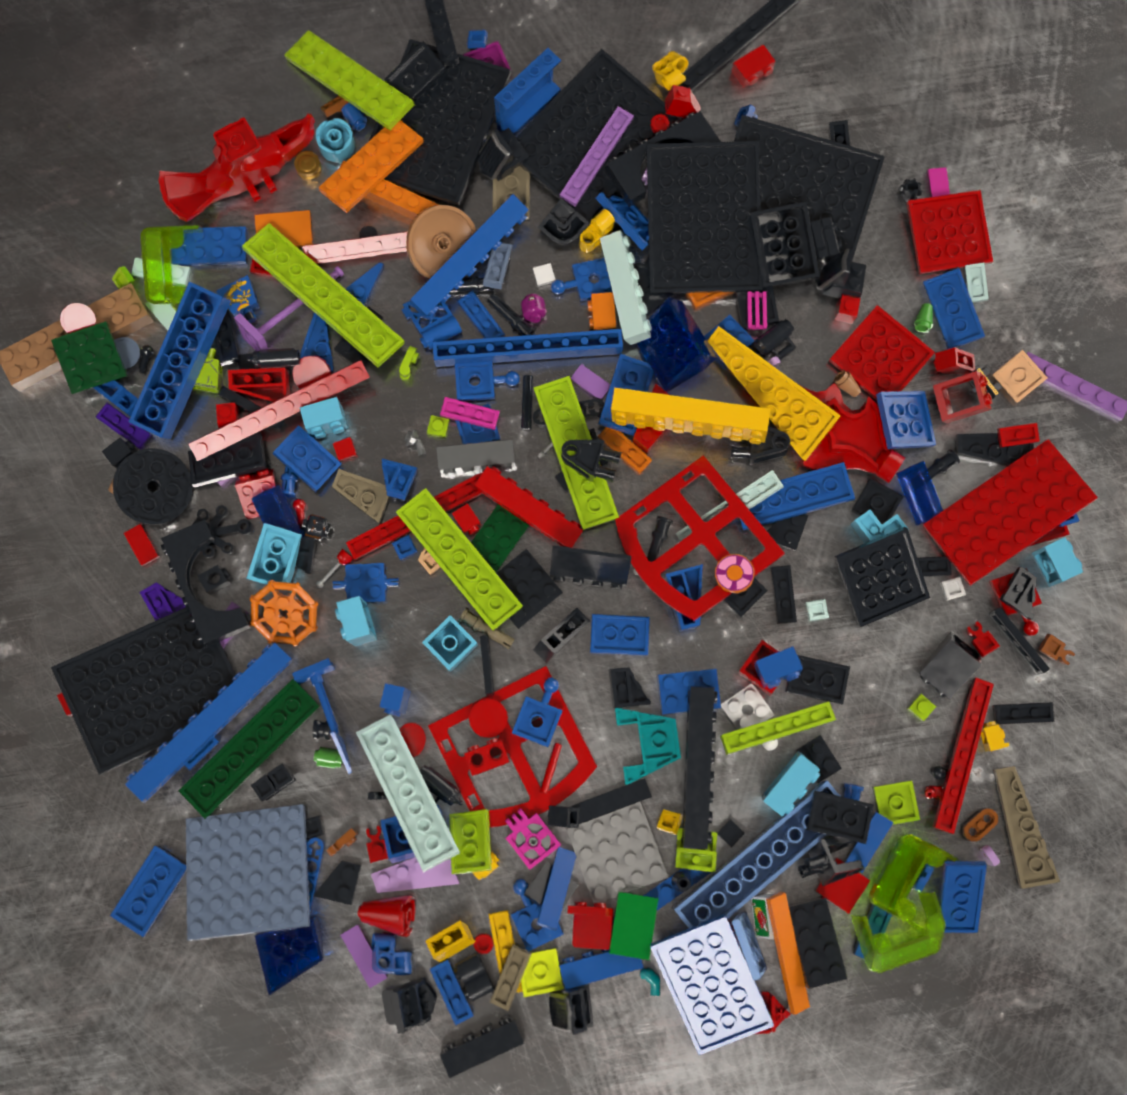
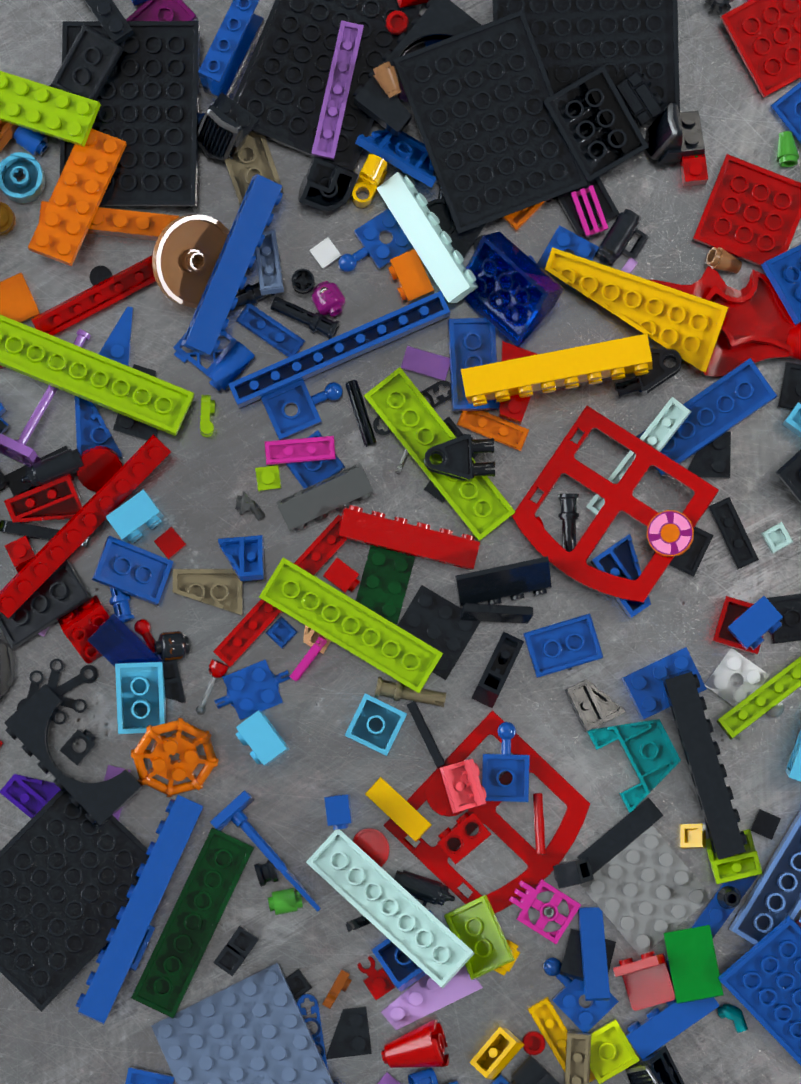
camera: 15 degrees left, 5 degrees up
none -> dark pink tile [289,635,327,681]
none -> black wheel [291,269,315,295]
none -> yellow tile [365,777,432,842]
none -> medium nougat cone [373,61,401,98]
none -> coral bracket [440,759,486,813]
none -> black tile [460,603,533,624]

